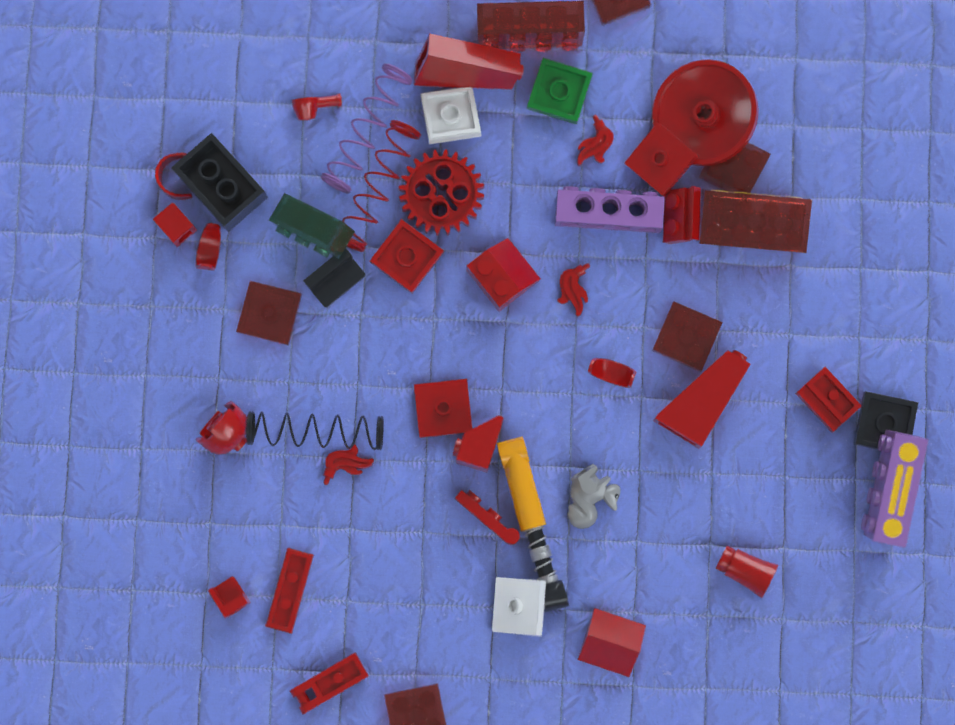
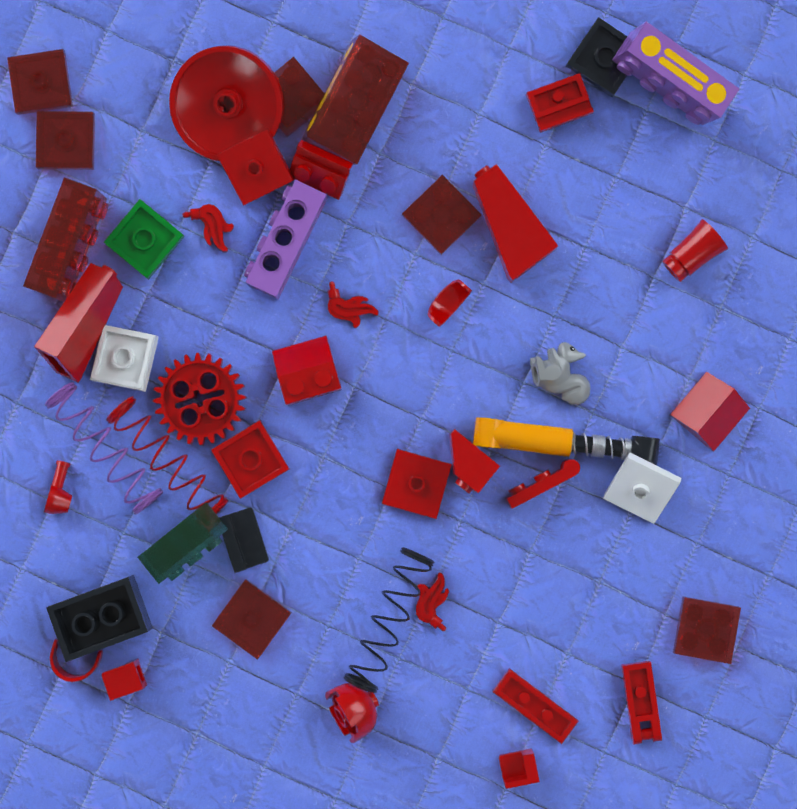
camera: 70 degrees left, 5 degrees up
red helmet [195,223,221,271] -> none

